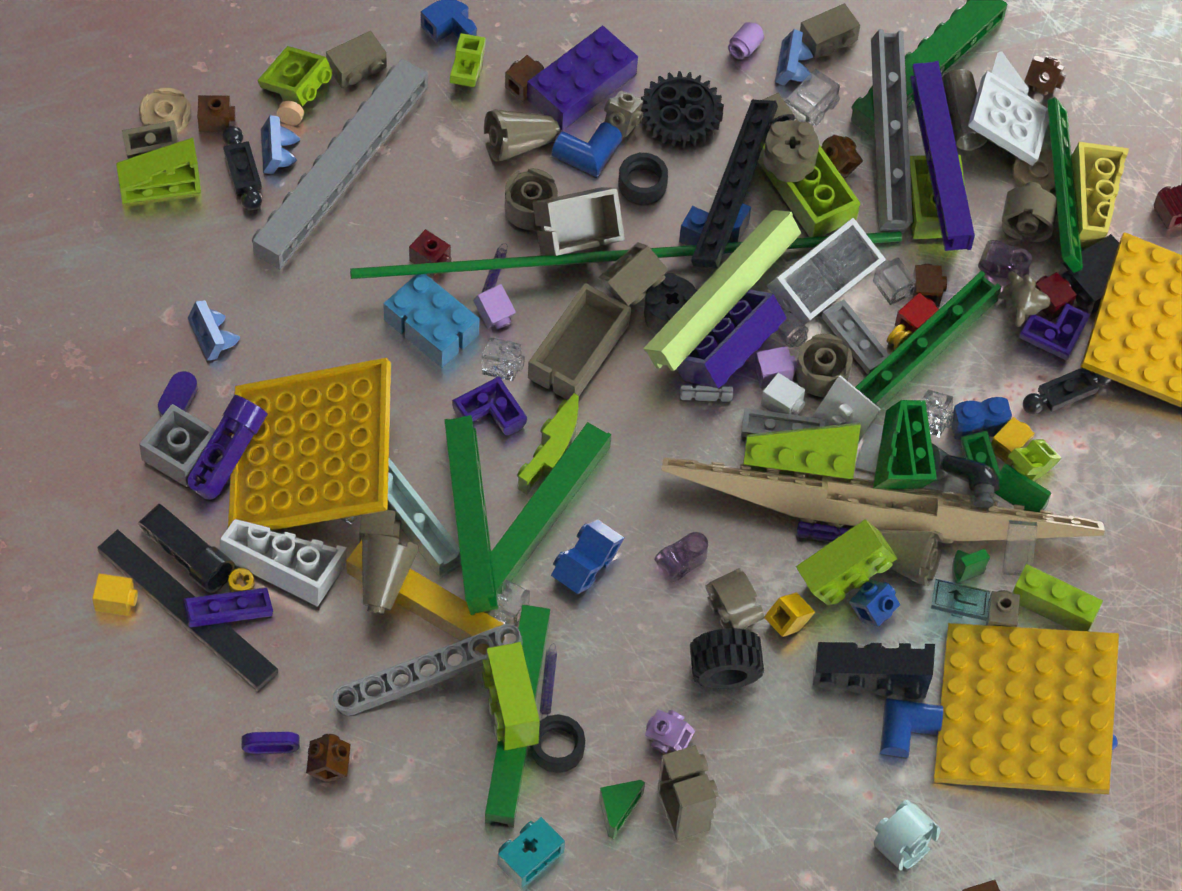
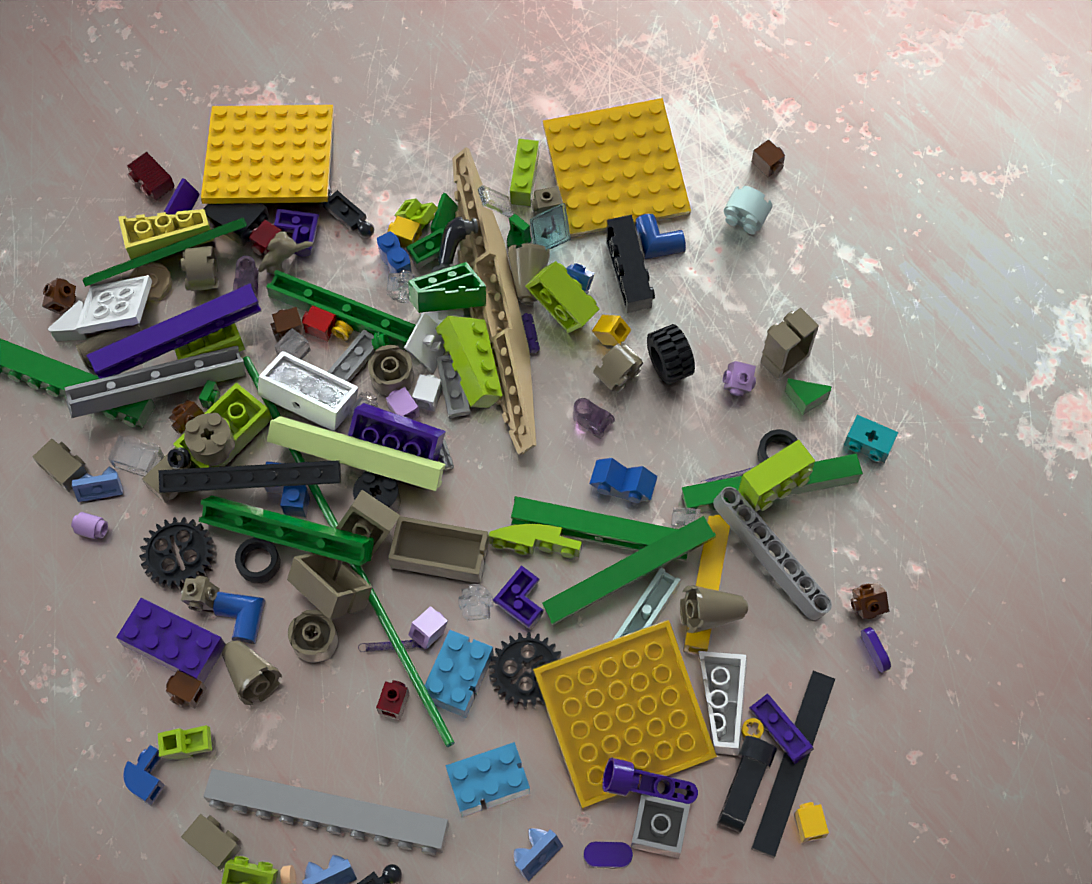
camera: 105 degrees left, 5 degrees up
none -> dark purple slope [164,178,200,215]
none -> green tile [198,495,374,566]
none -> green plate [199,380,220,409]
none -> green plate [372,332,390,351]
none -> dark azure piece [445,742,531,817]
none -> black gear [489,632,561,709]

